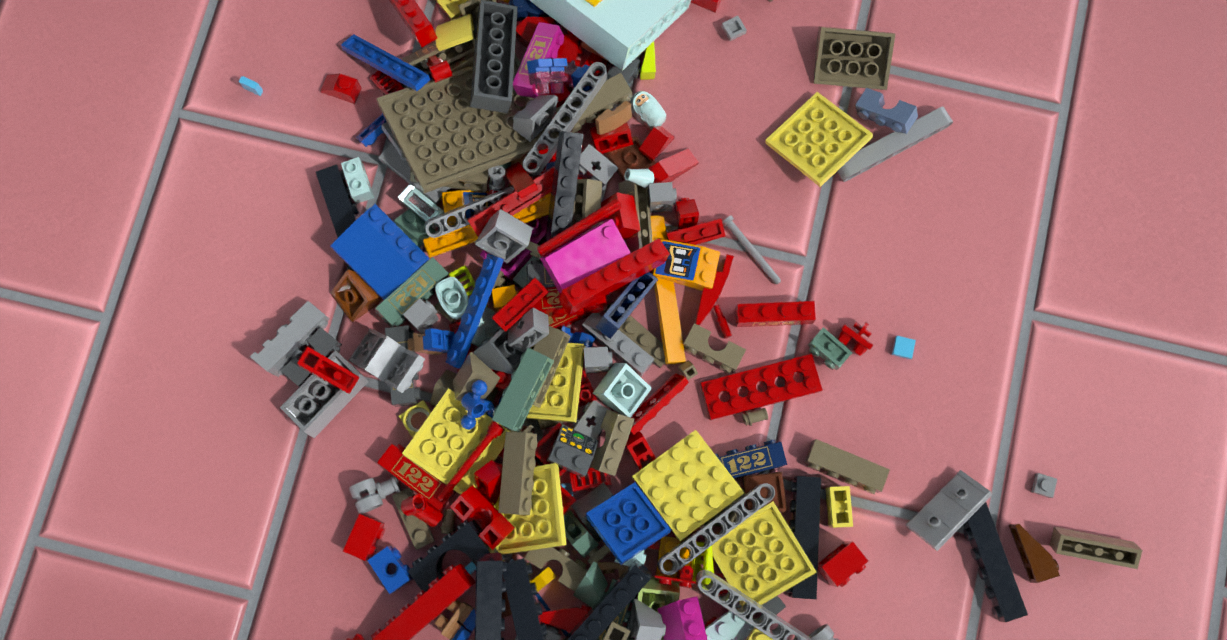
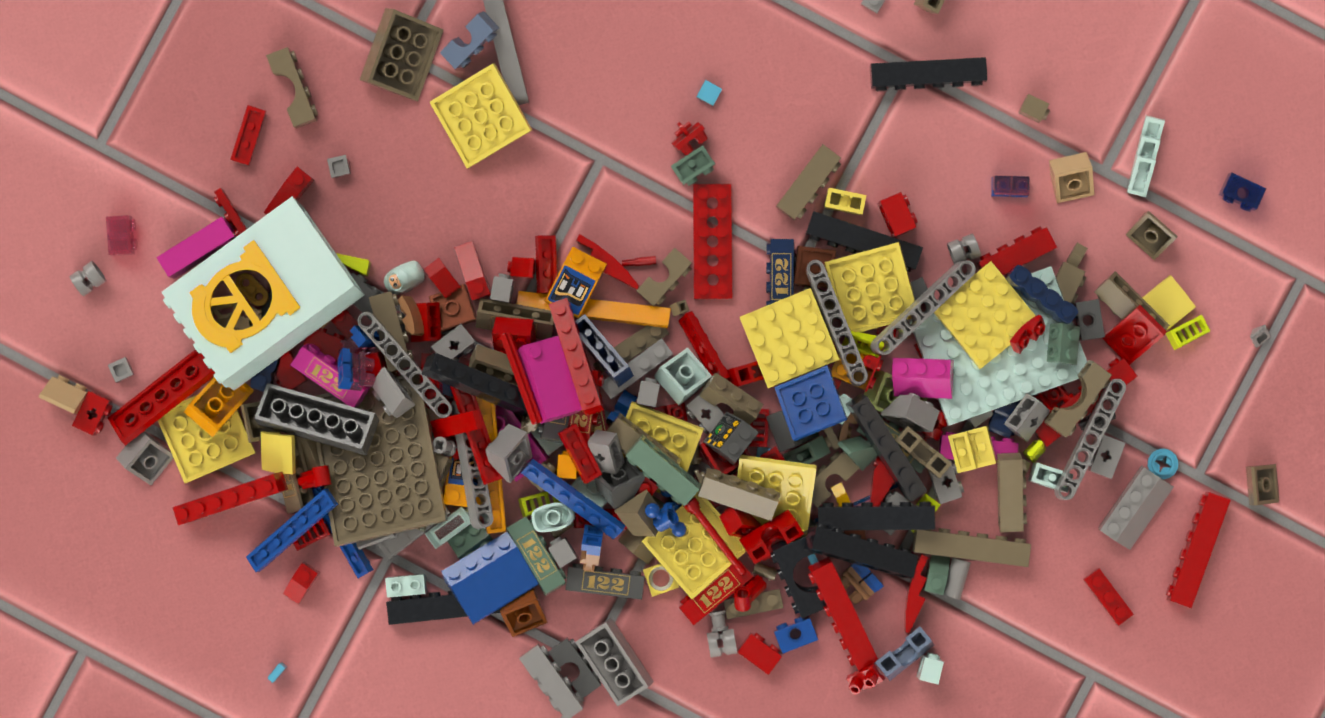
camera: 75 degrees left, 10 degrees up
red slope [297,347,360,394] -> none
light grey bracket [349,328,425,393] -> none
light aqua cone [624,169,654,188] -> none
light grey bar [722,215,781,284] -> none
red brick [735,301,816,327] -> none
dark tan pin [742,408,768,426] -> none
light grey container [906,470,992,551] -> none
reddish brown slope [1009,524,1060,583] -> none

